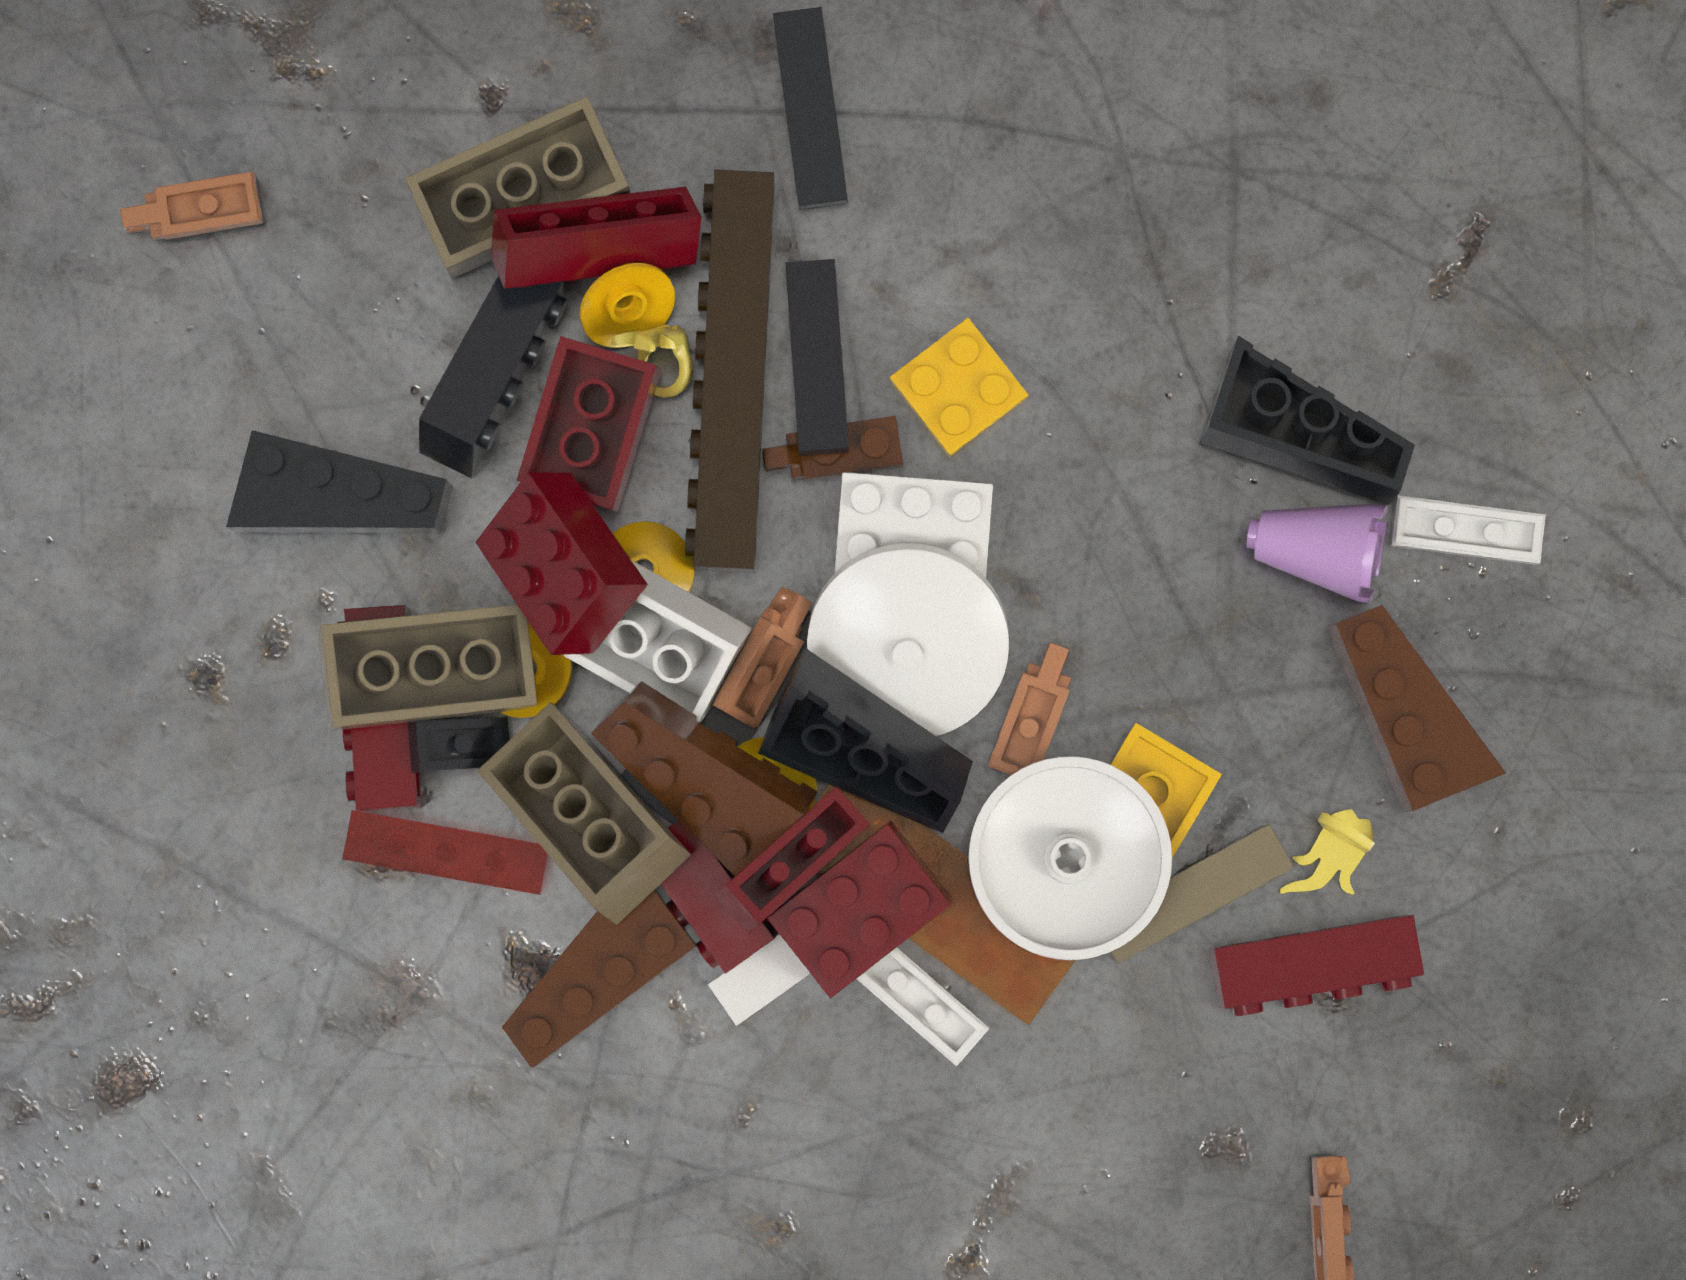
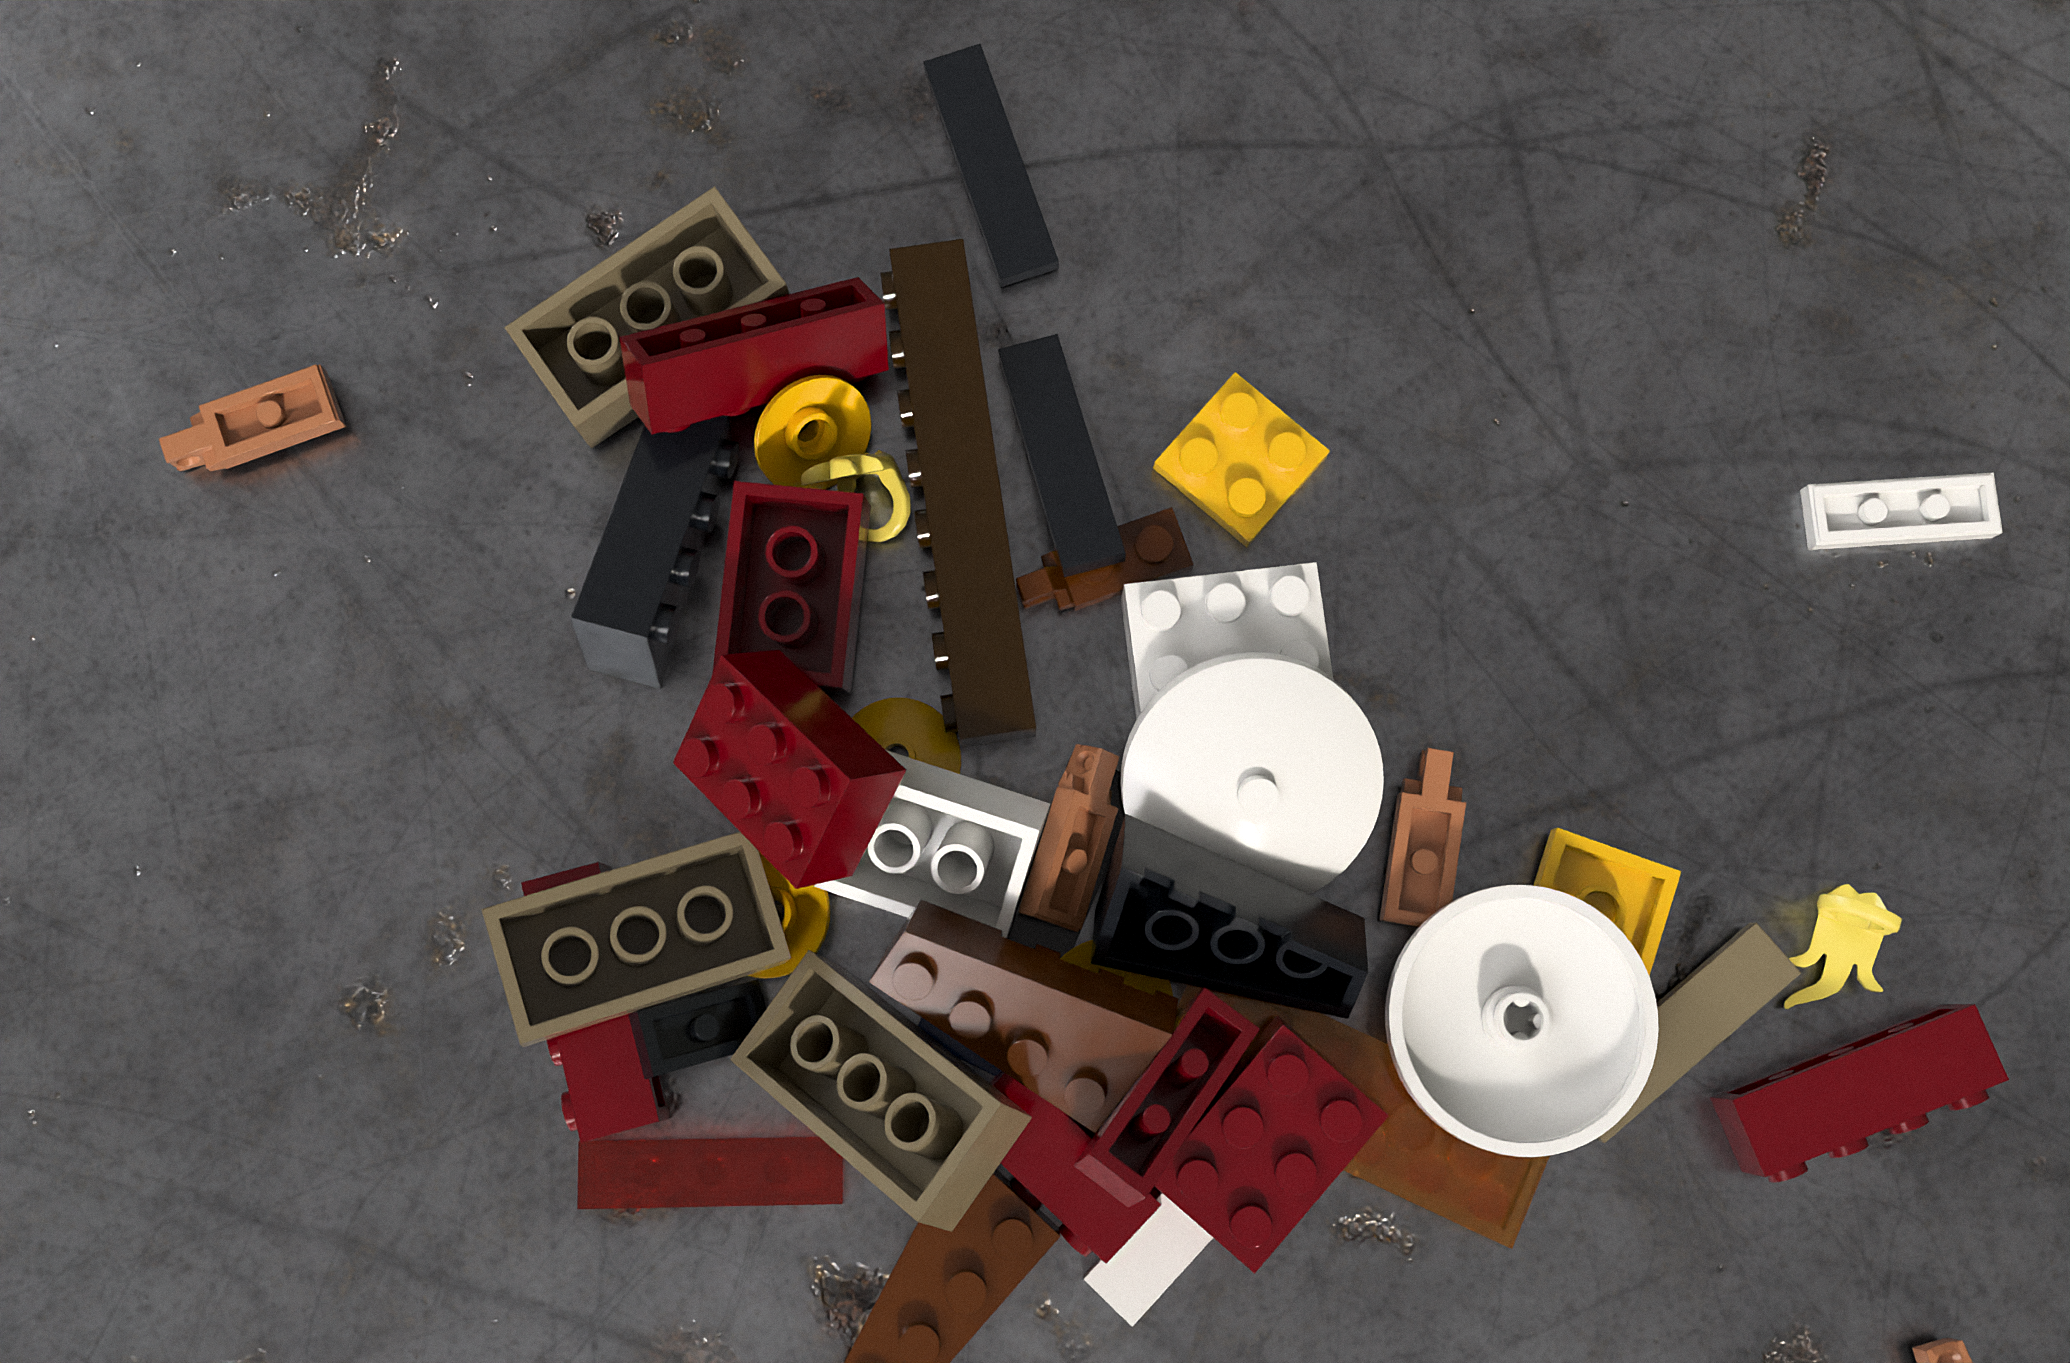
camera: 10 degrees left, 5 degrees down
black wedge [226,430,453,534] -> none
white tile [857,947,989,1066] -> none
black wedge [1201,336,1415,505] -> none
lavender cone [1247,504,1388,604] -> none
reddish brown wedge [1327,605,1506,813] -> none

